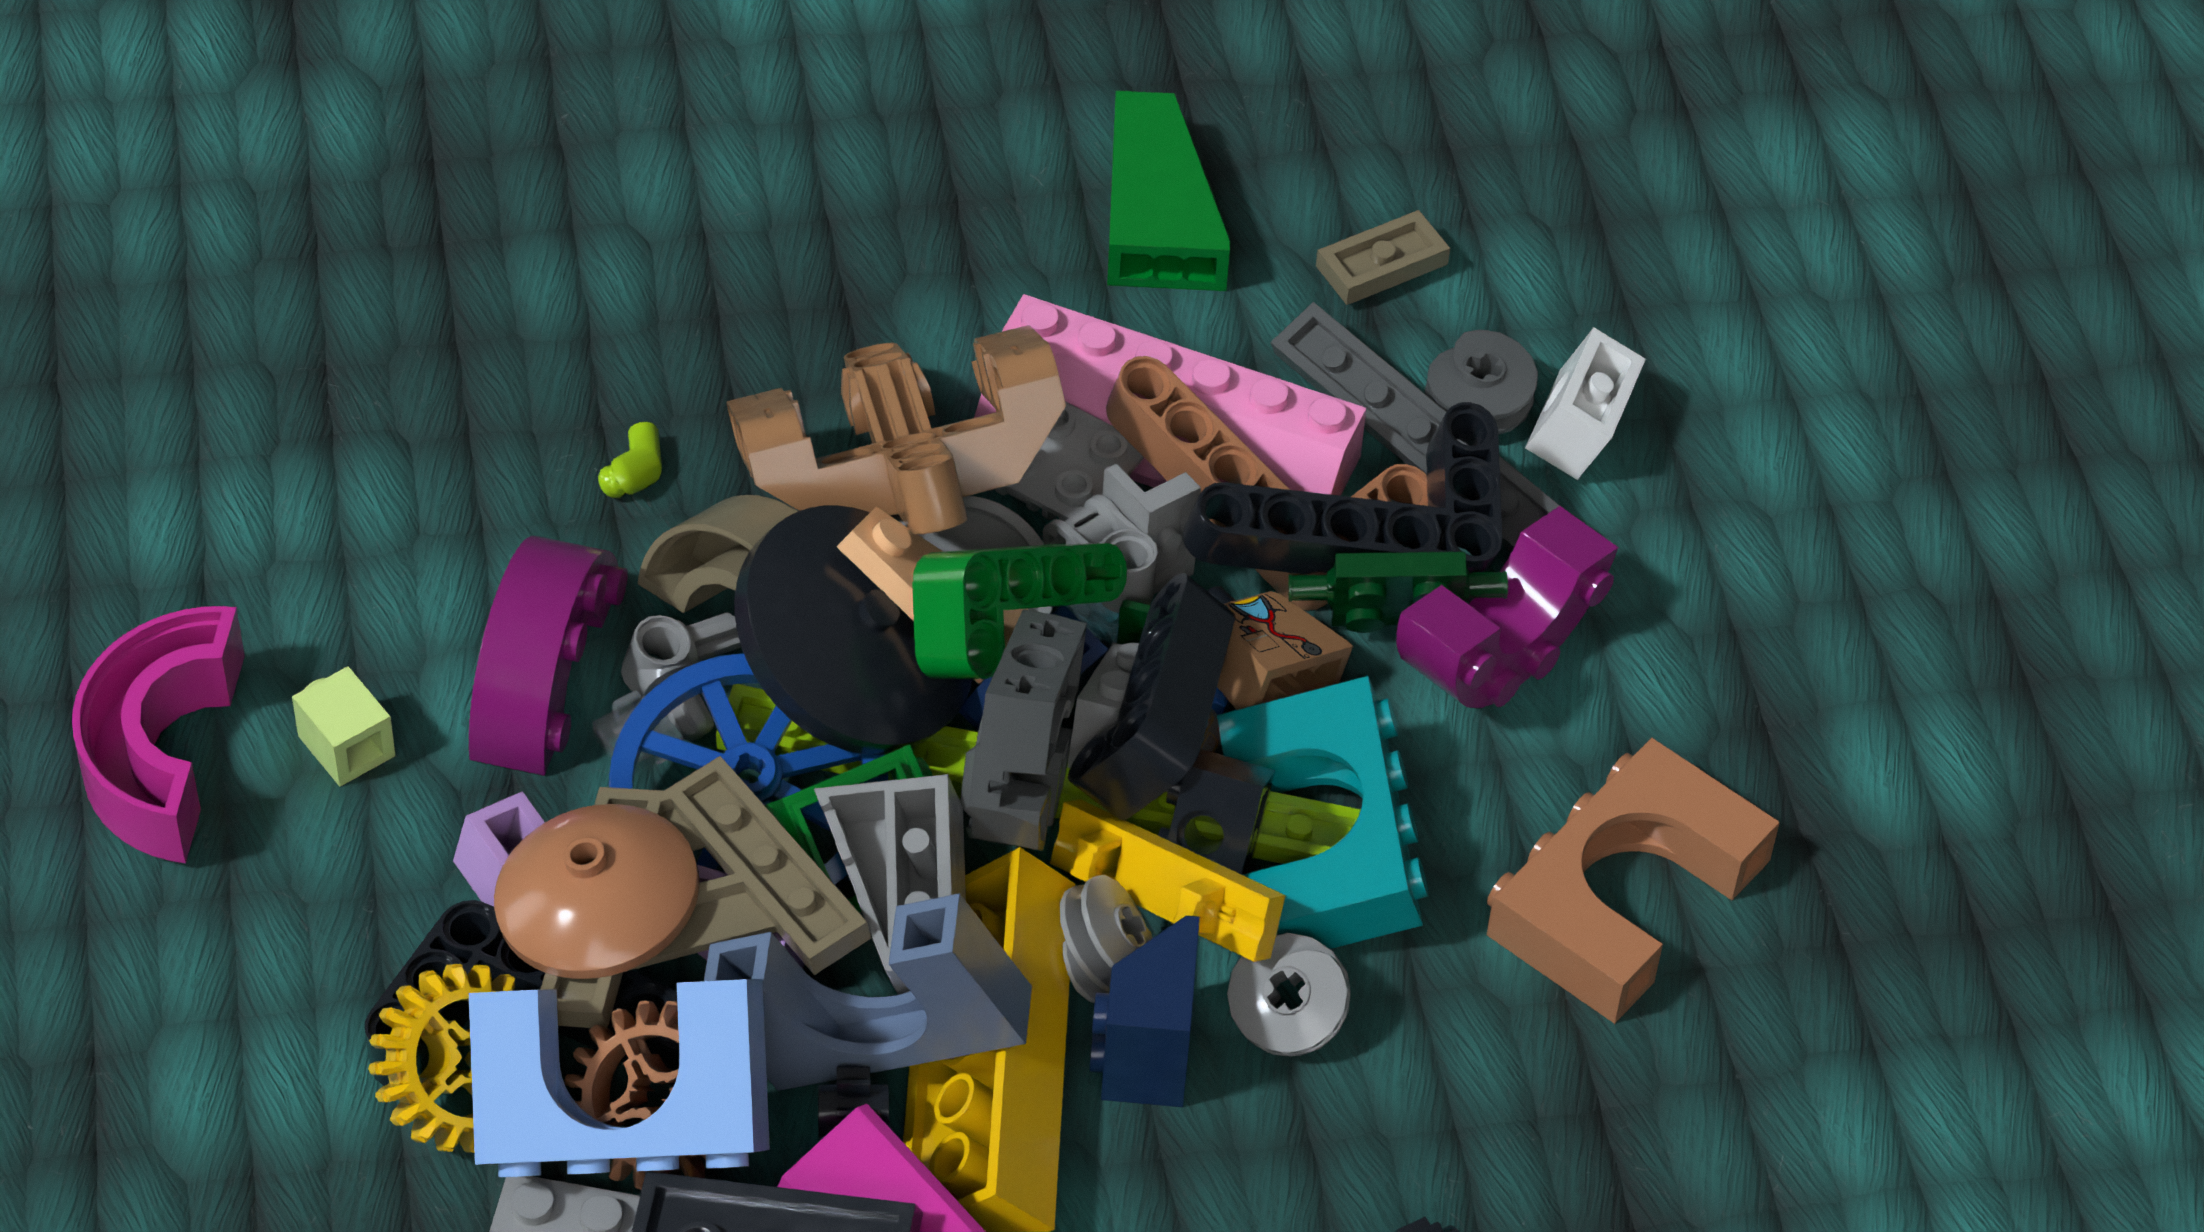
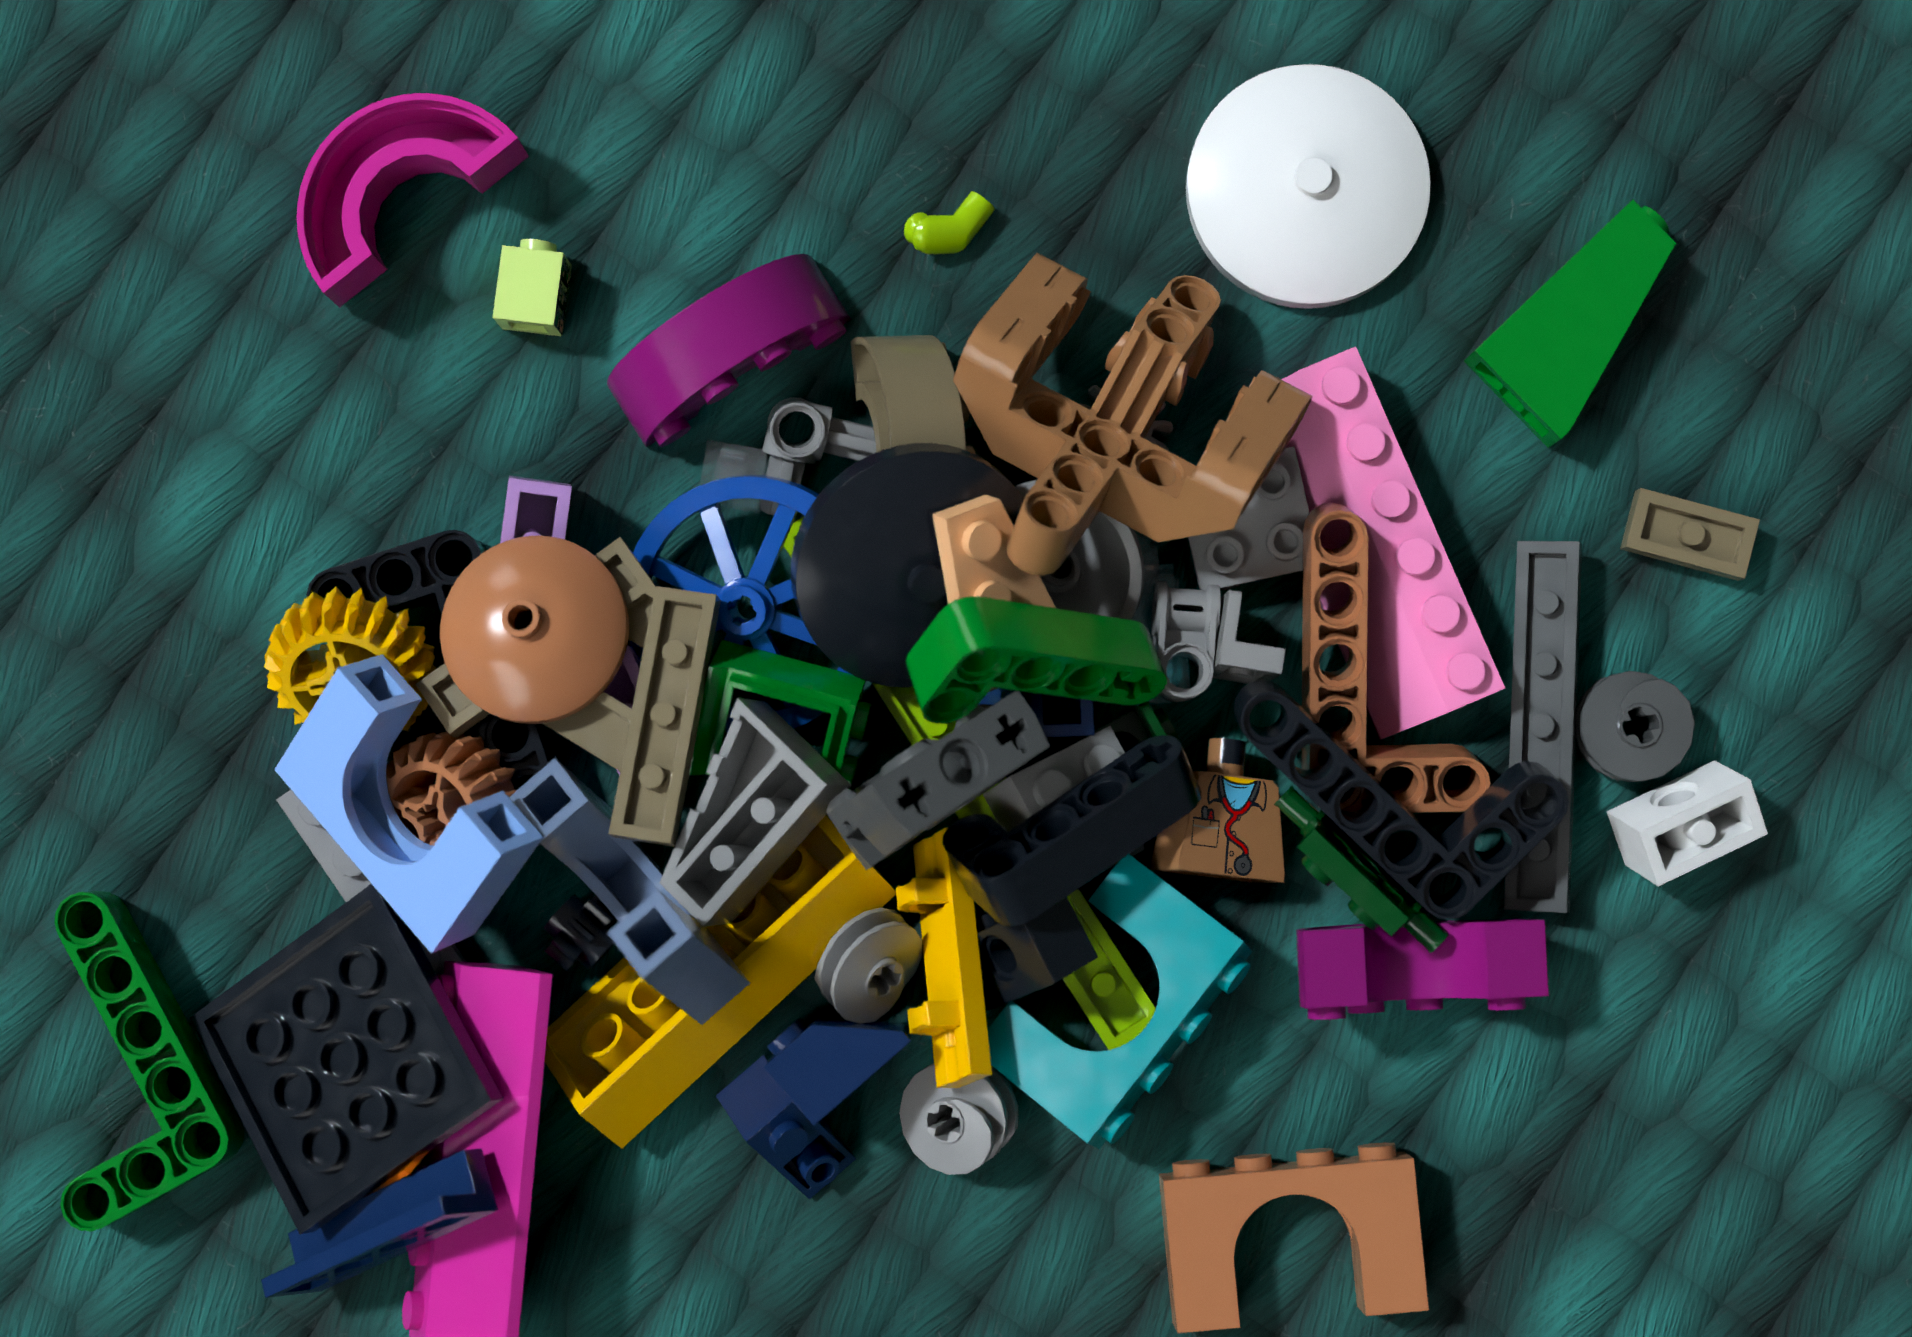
camera: 45 degrees right, 35 degrees up
none -> dark blue slope [716,1055,856,1199]
none -> white dish [1186,64,1431,309]

